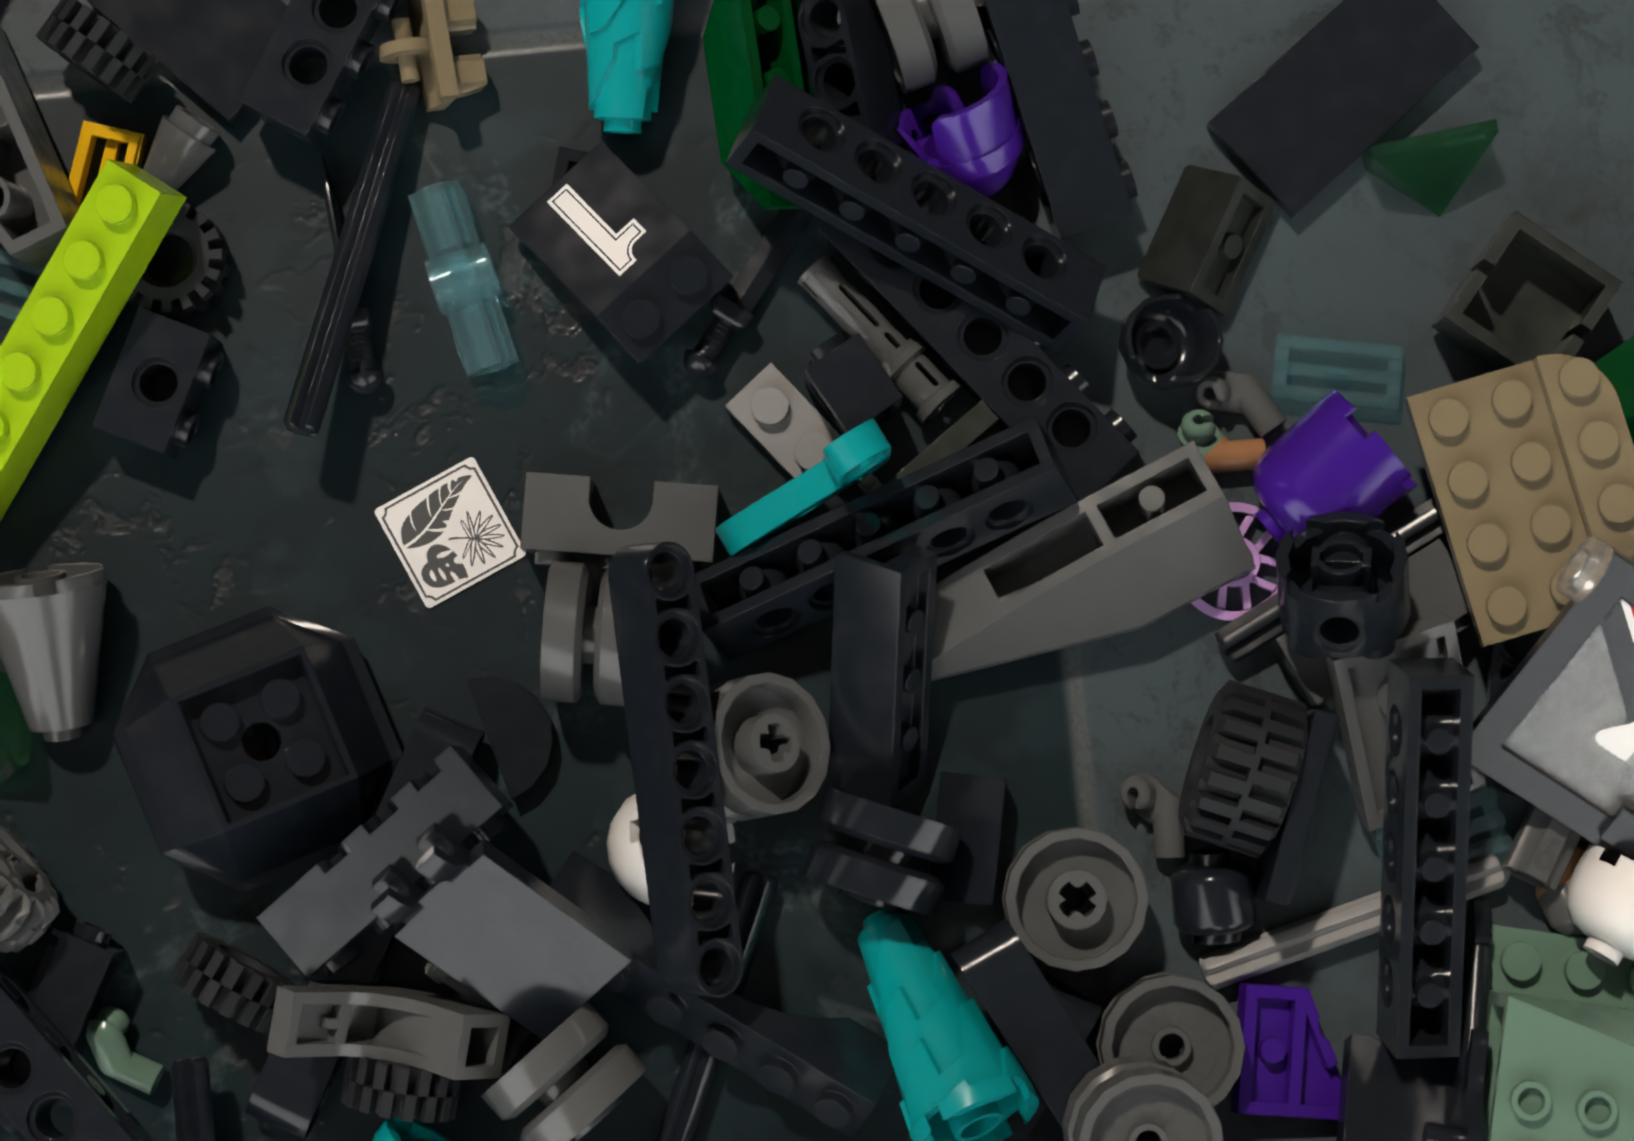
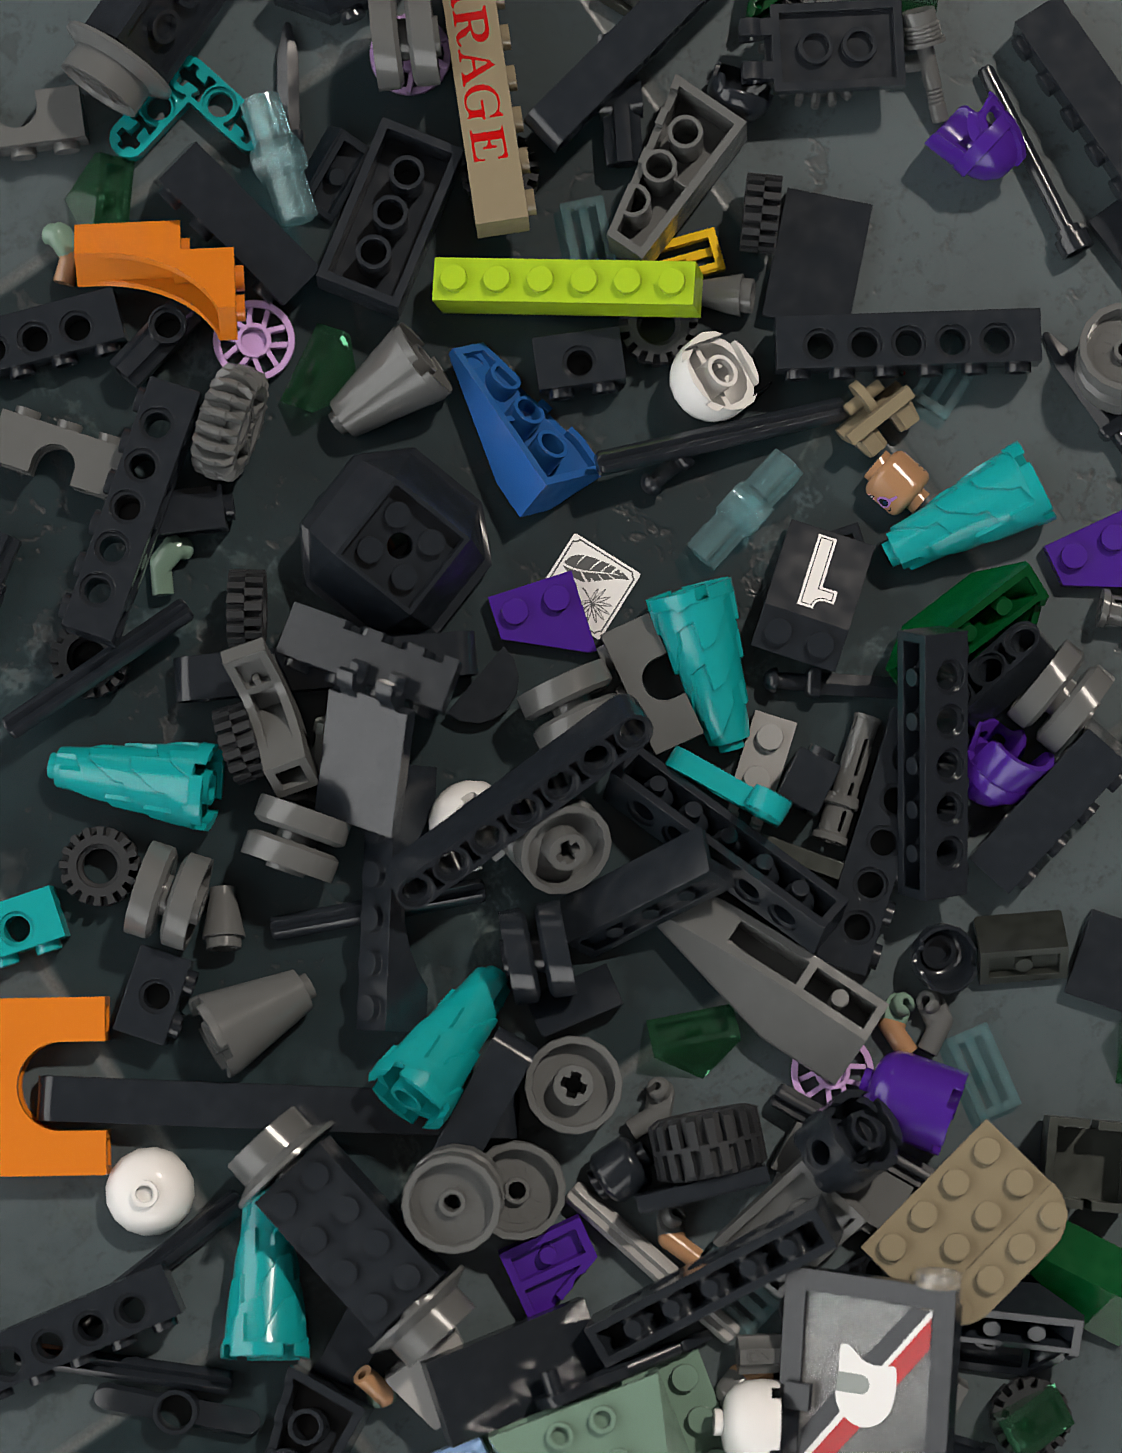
camera: 65 degrees right, 0 degrees up
none -> blue wedge [448,342,601,517]
none -> dark purple wing [488,571,597,653]
none -> teal cone [646,576,750,753]
none -> clear green slope [646,1004,741,1079]
none -> arm [656,1205,704,1265]
none -> white cylinder [670,331,759,422]
none -> medium nougat head [864,450,930,515]

